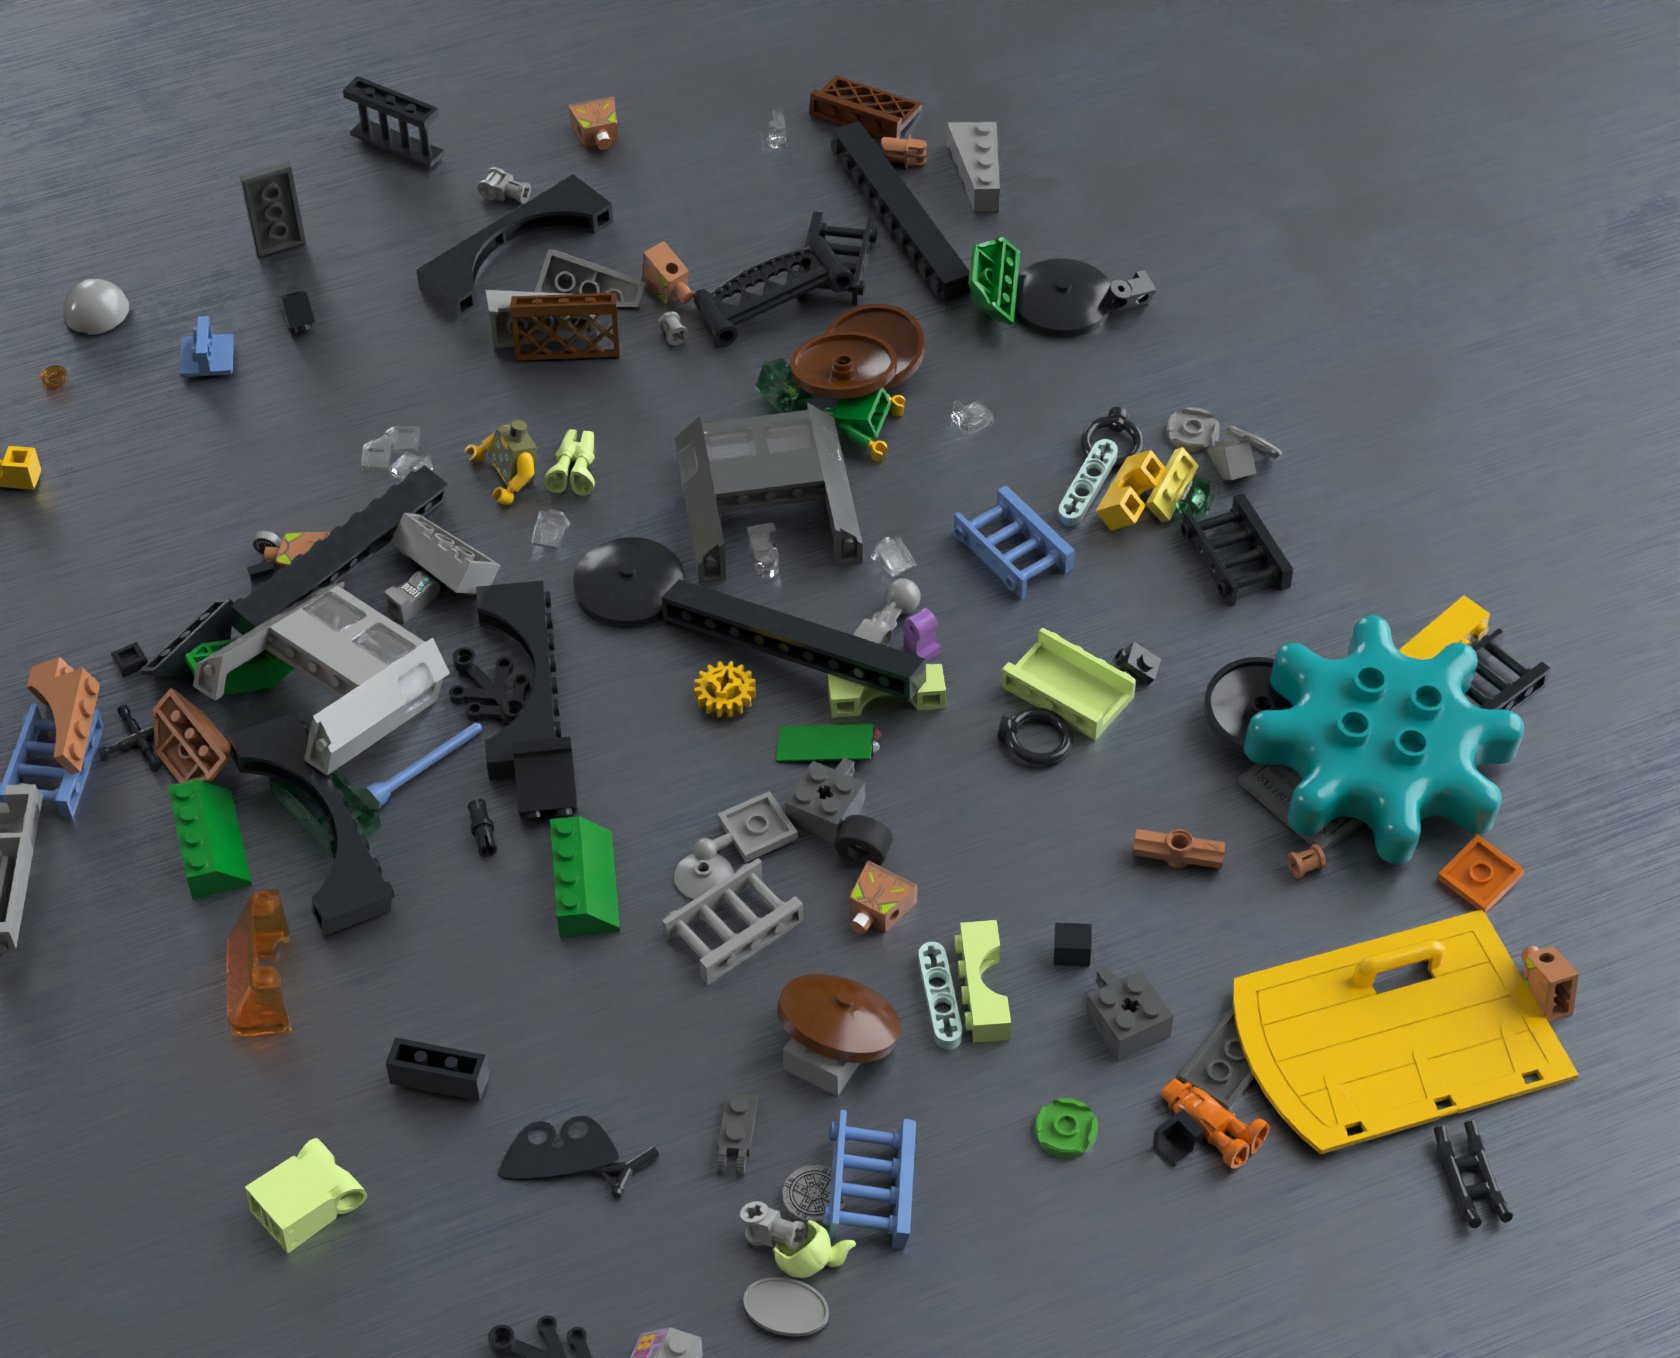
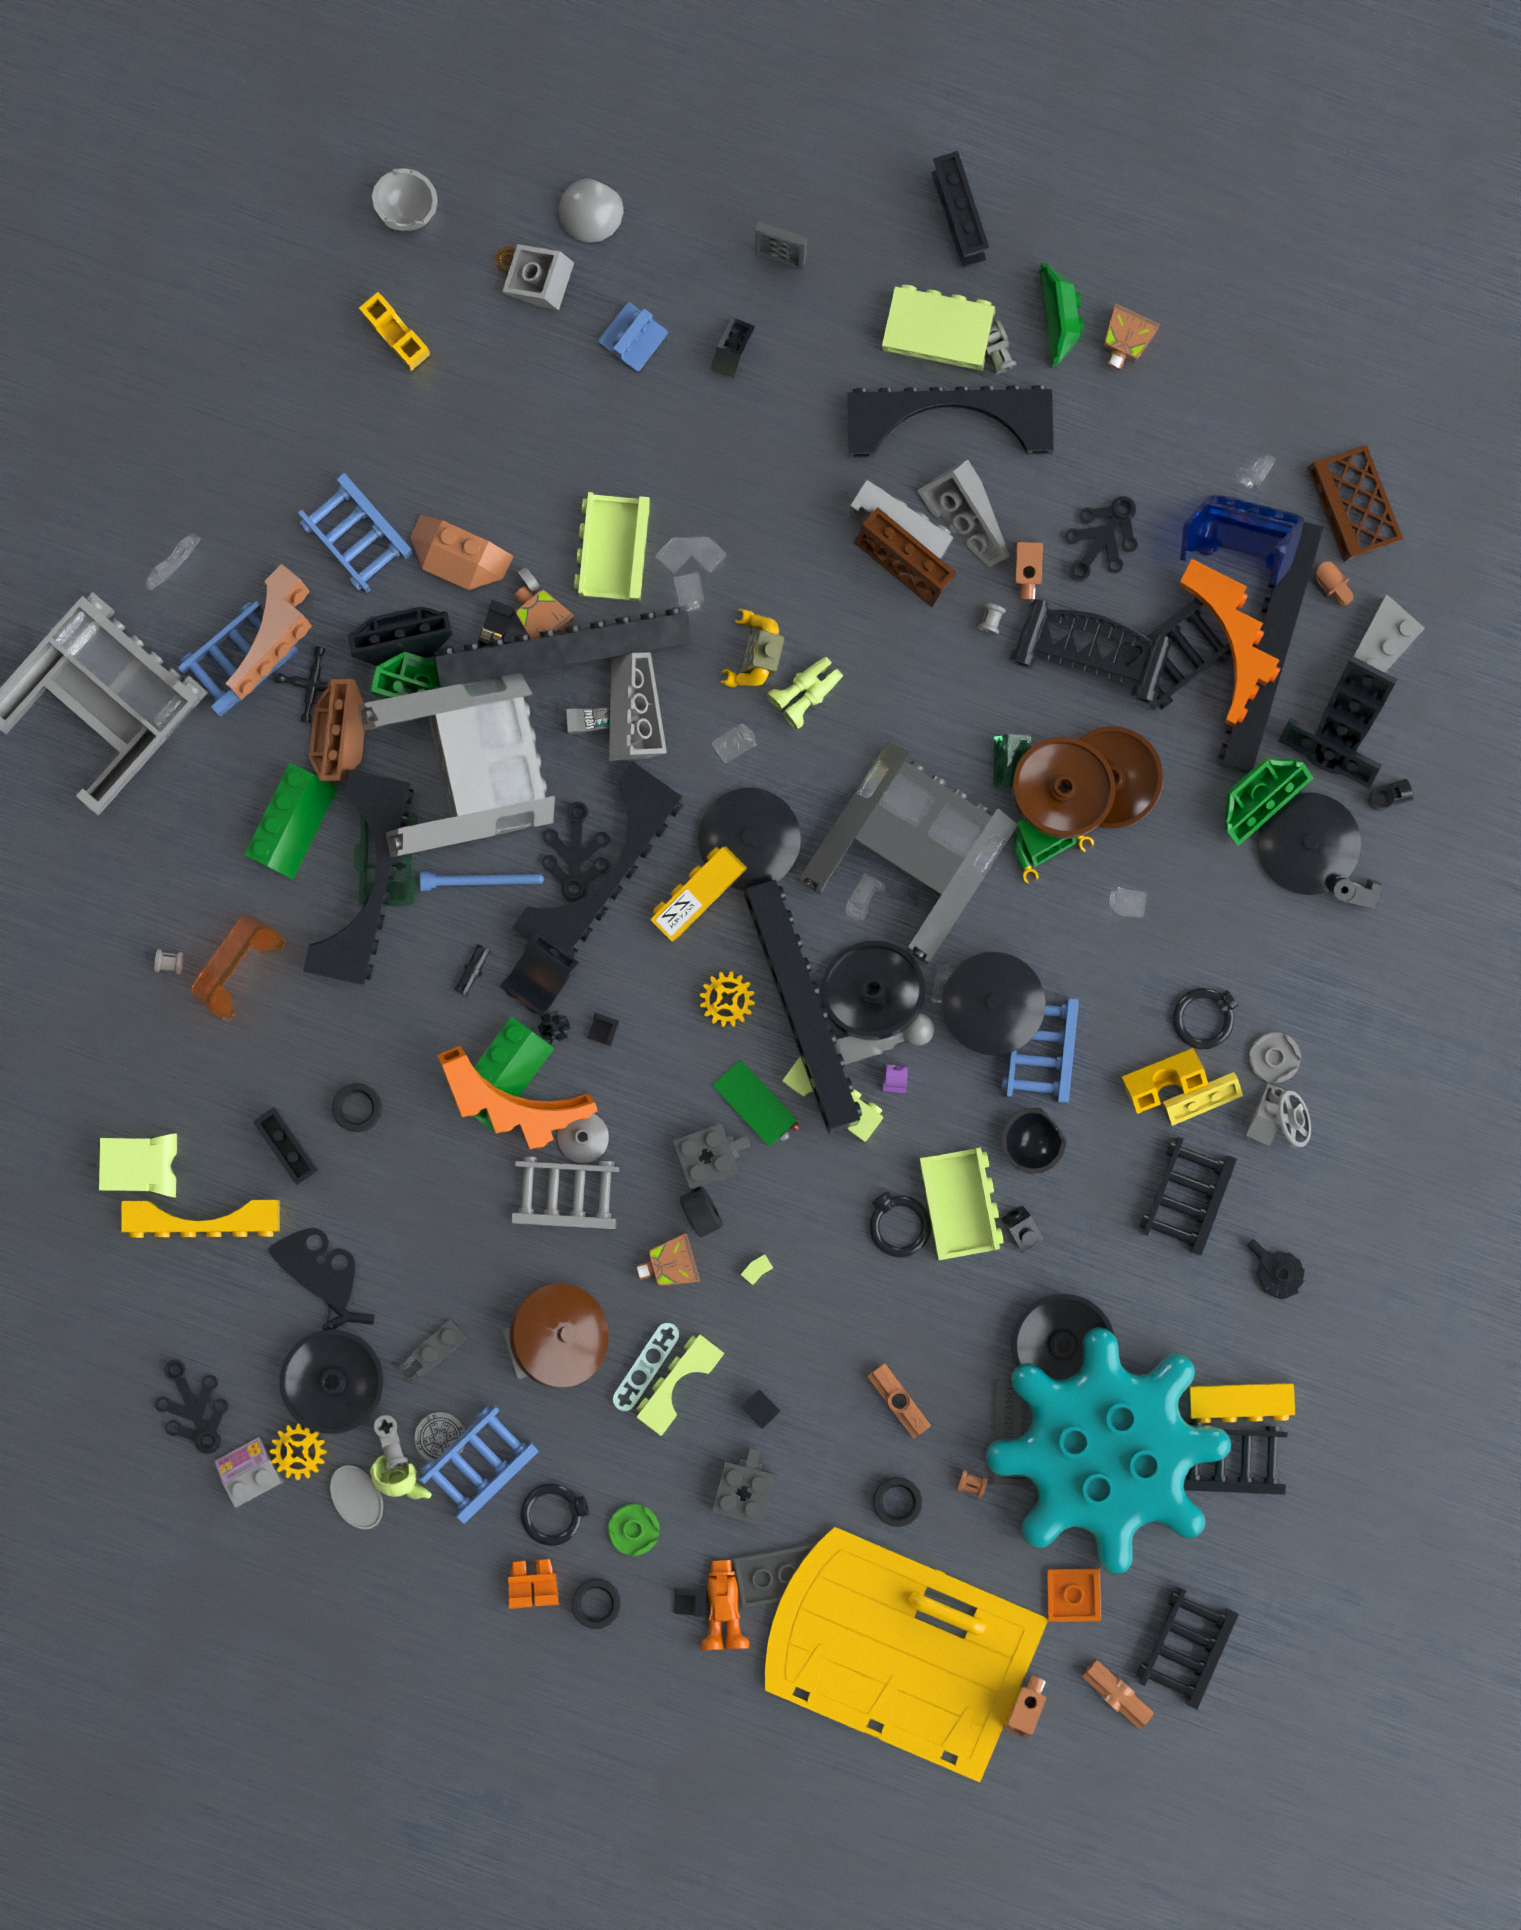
camera: 40 degrees right, 35 degrees up
black tile [111,641,148,678] -> none
light grey plate [693,791,798,862] -> none
light aqua beam [1058,439,1118,526] -> none
clear green piece [1176,475,1217,517] -> none
black piece [1433,1120,1513,1228] -> none
none -> yellow arch [122,1200,280,1238]
none -> light grey bush [154,949,184,975]
none -> yellow gear [270,1423,327,1480]
none -> black dish [280,1330,384,1434]
none -> medium blue fence [298,473,413,593]
none -> black tyre [332,1083,382,1133]
none -> nougat wedge [410,514,514,591]
none -> orange arch [437,1045,598,1150]
none -> light grey slope [502,245,574,310]
none -> orange hips [508,1558,559,1609]
none -> black piece [521,1483,589,1546]
none -> black gear [538,1010,571,1044]
none -> black tyre [572,1579,621,1629]
none -> yellowish green panel [574,492,650,602]
none -> black panel [587,1013,620,1047]
none -> yellow brick [650,846,747,941]
none -> yellowish green piece [741,1254,773,1285]
none -> black dish [822,941,925,1040]
none -> black tyre [873,1477,922,1527]
none -> yellowish green panel [882,285,996,371]
none -> black dish [942,952,1045,1056]
none -> black cylinder [1001,1107,1067,1174]
none -> green wedge [1039,263,1084,368]
none -> black plant [1065,496,1138,582]
none -> nougat piece [1082,1660,1154,1729]
none -> black fence [1136,1587,1239,1710]
none -> orange arch [1178,559,1280,727]
none -> clear blue windscreen [1180,494,1304,585]
none -> black piece [1246,1238,1305,1300]
none -> black slope [1278,656,1398,789]
none -> black piece [1368,779,1413,811]

